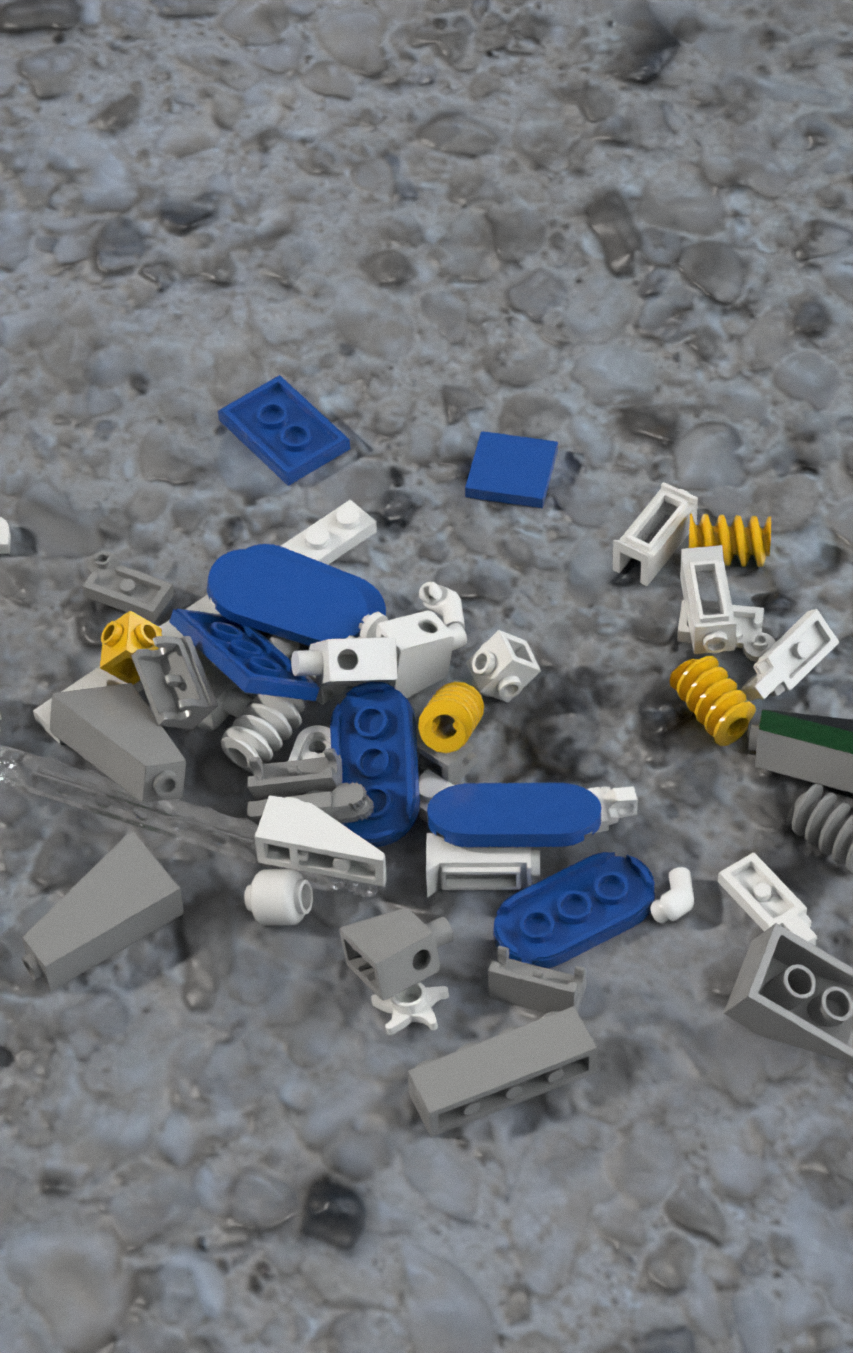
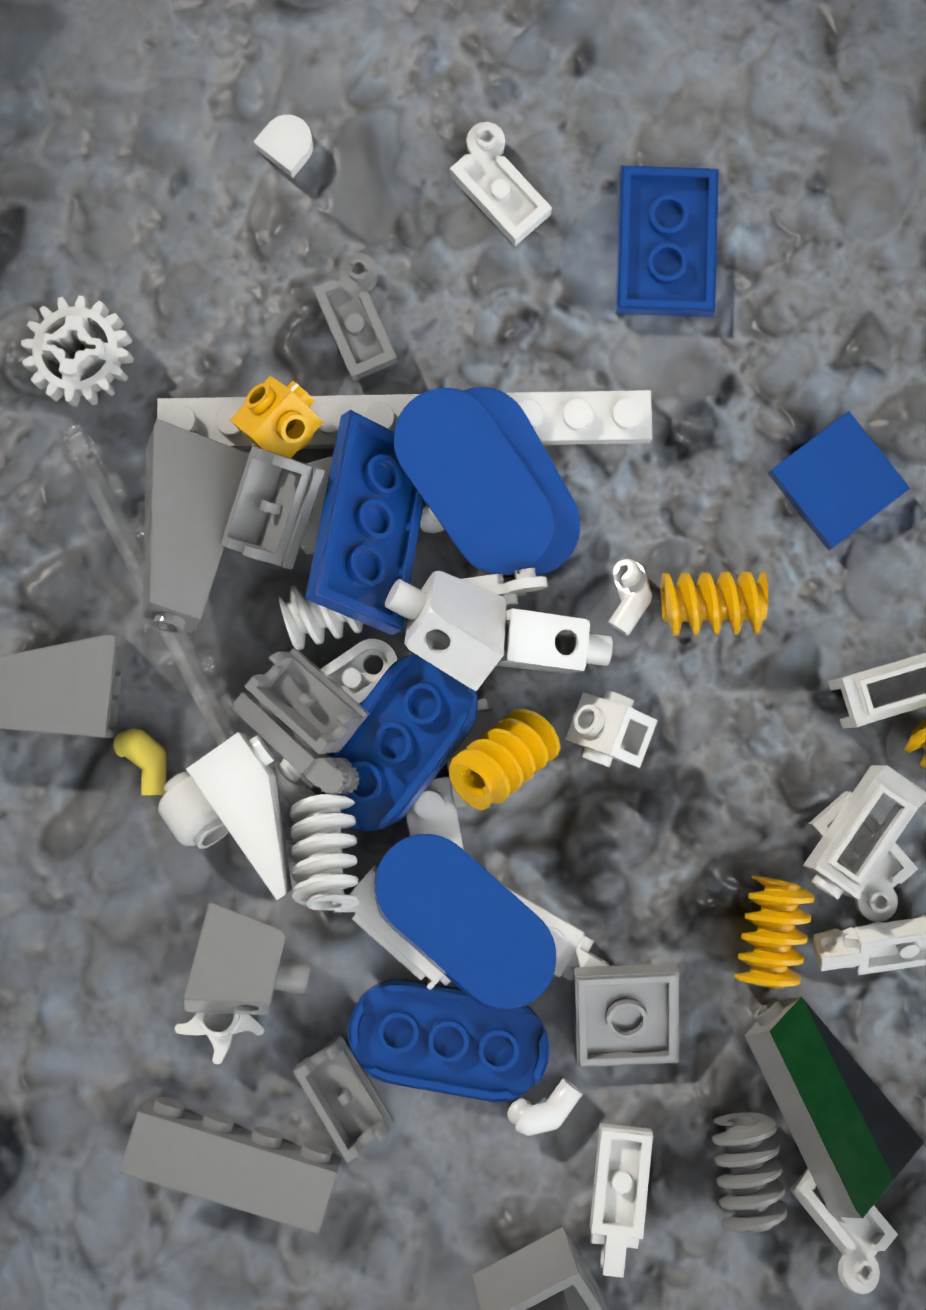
camera: 40 degrees right, 35 degrees up
none -> light yellow arm [113,728,167,795]
none -> white piece [290,794,359,910]
none -> white hinge [450,122,552,246]
none -> light grey tile [573,963,679,1067]
none -> yellow piece [660,571,768,636]

